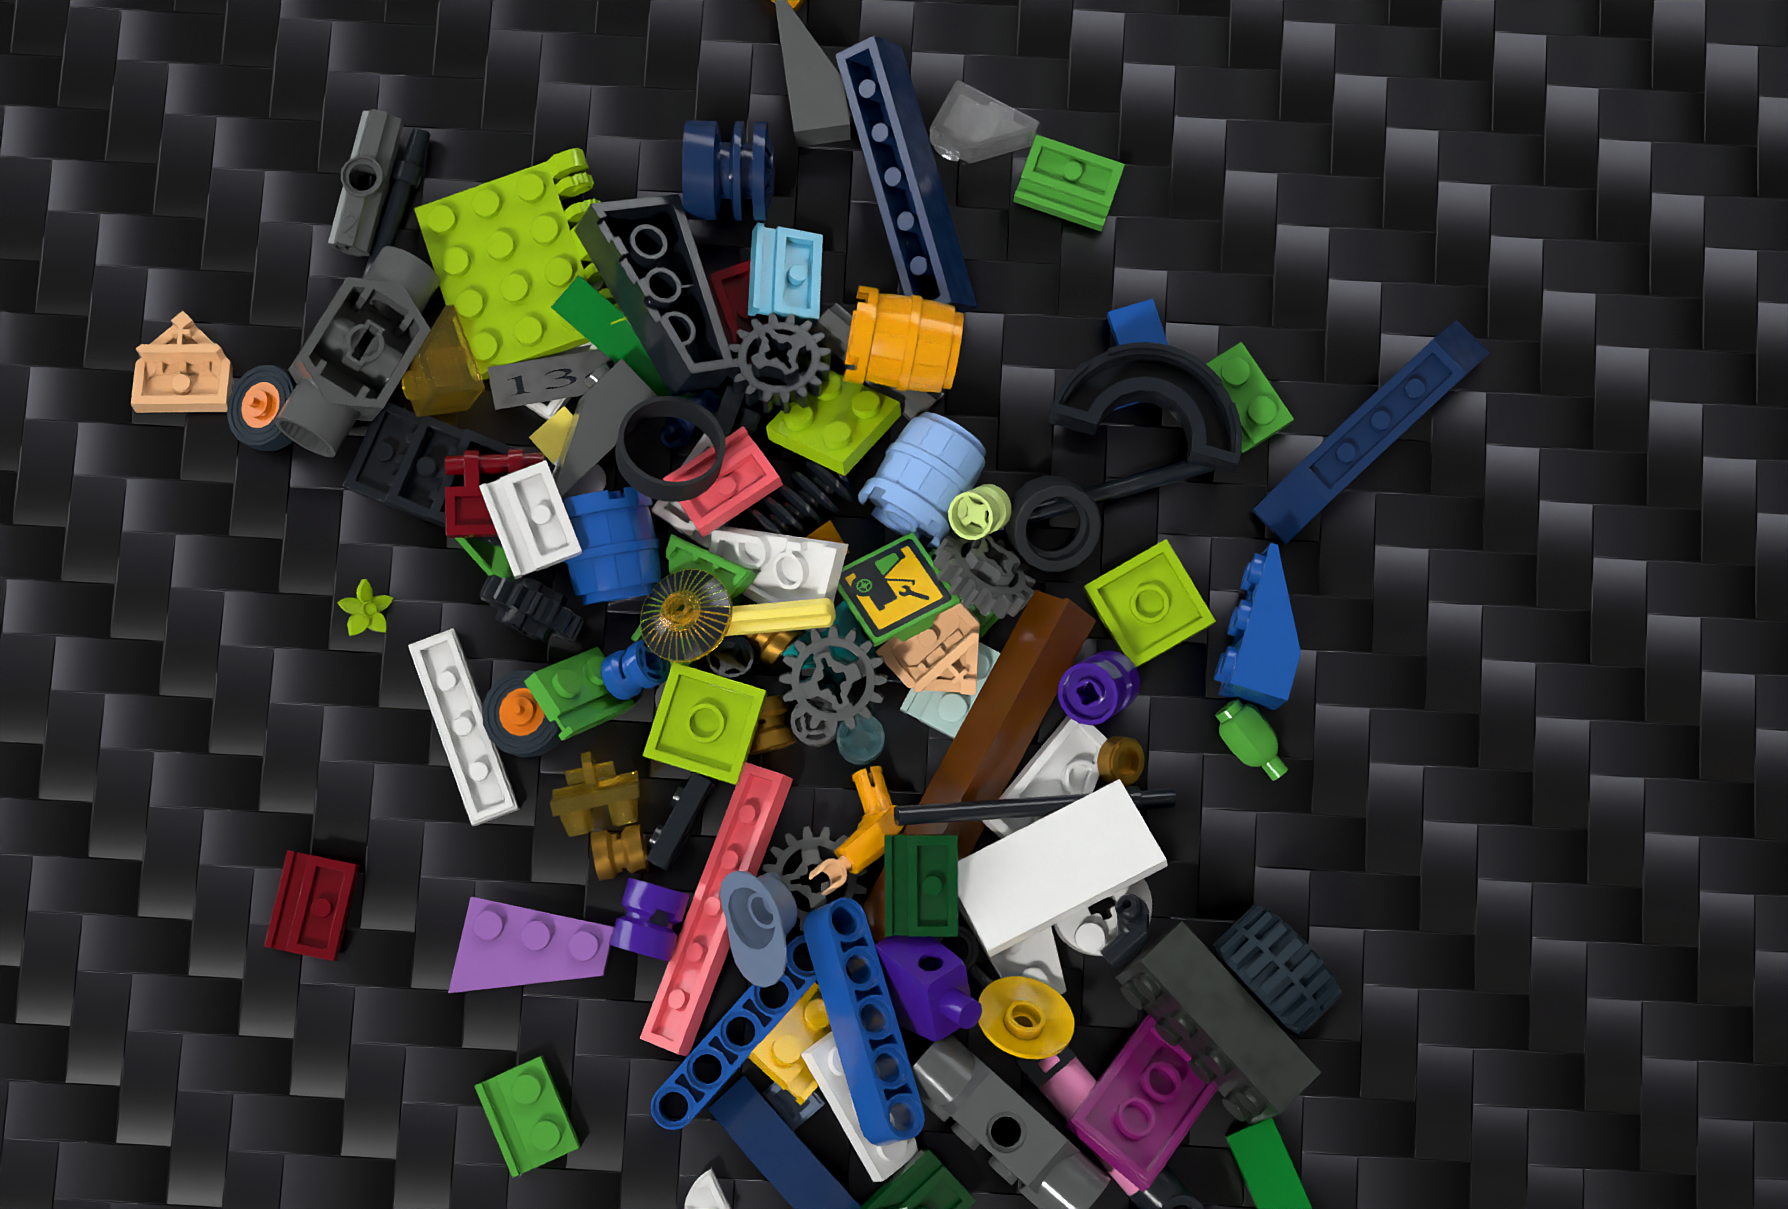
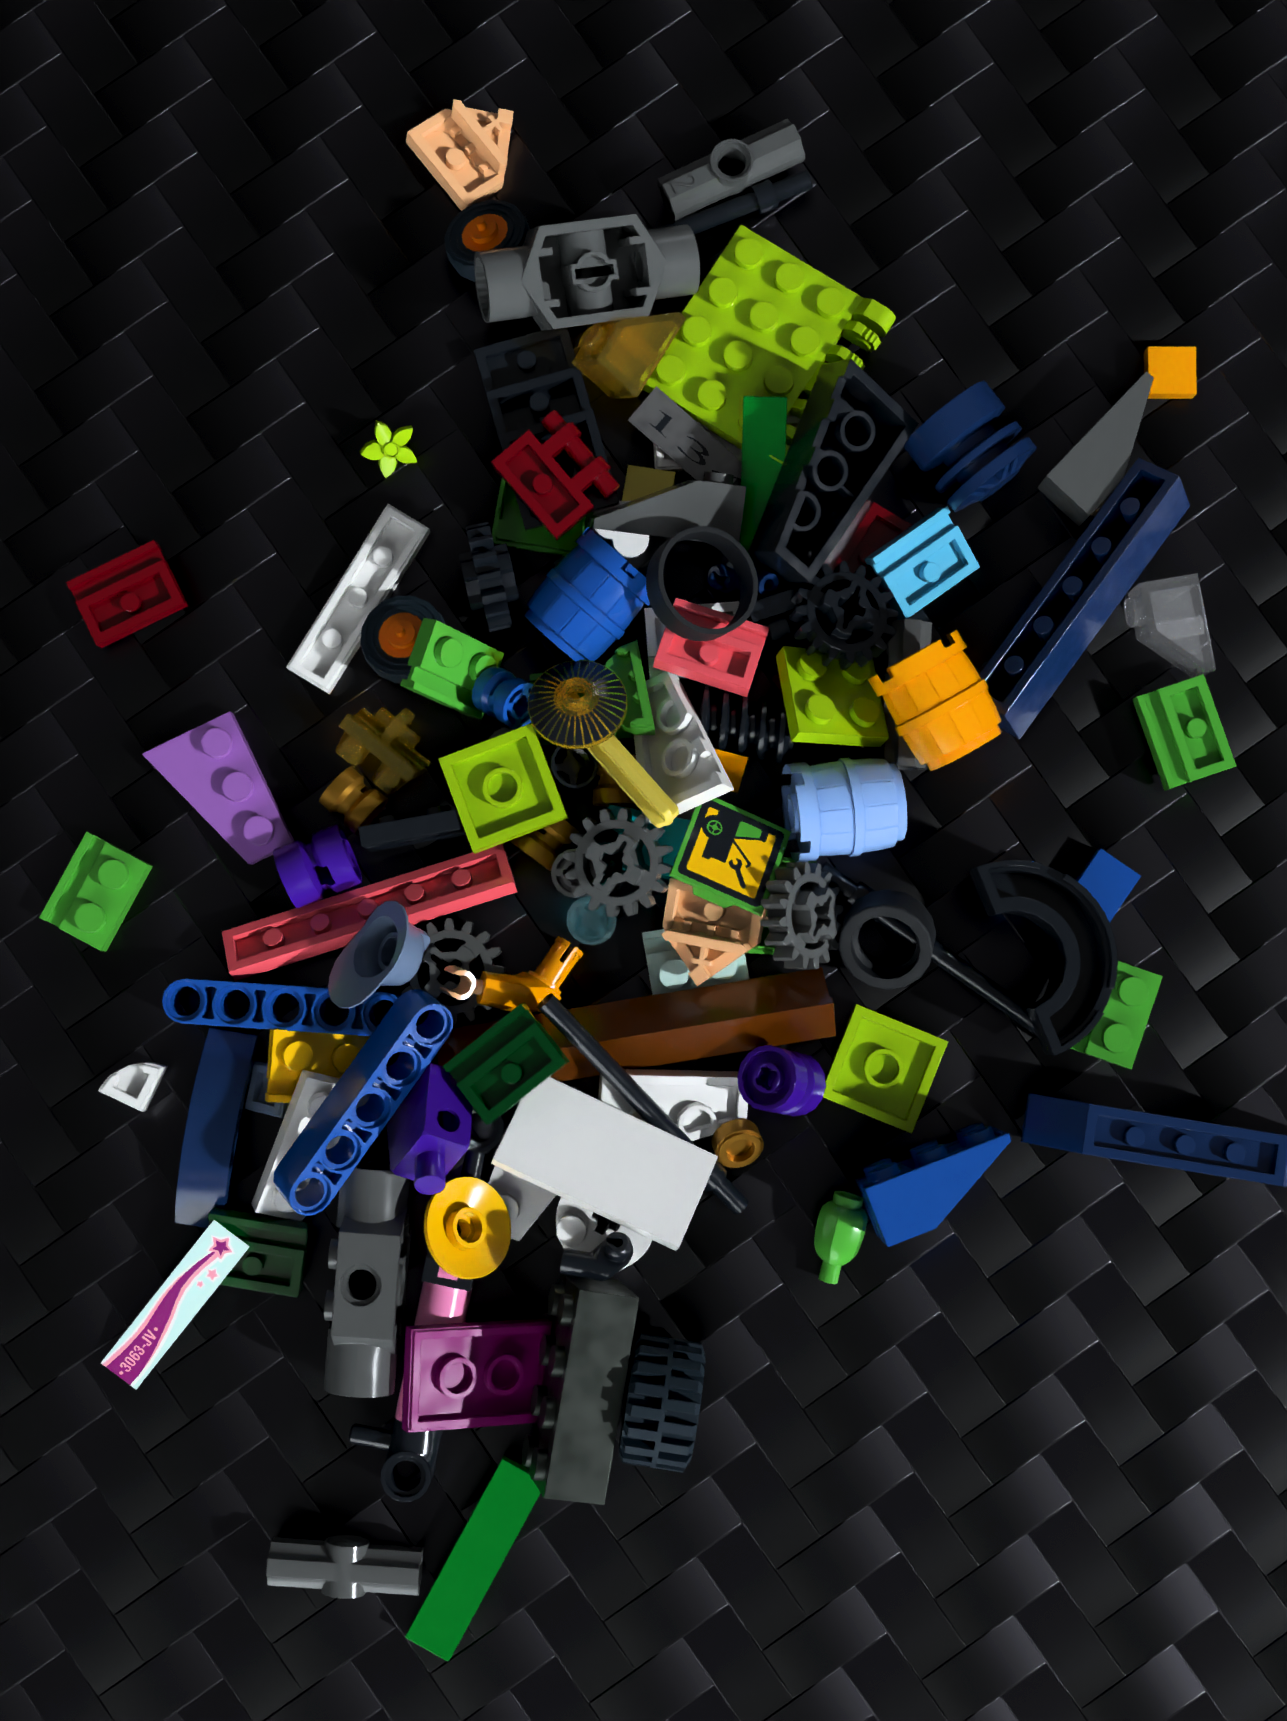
camera: 55 degrees right, 5 degrees up
white plate [479,460,582,579] -> none
yellowish green wheel [948,484,1012,540] -> none

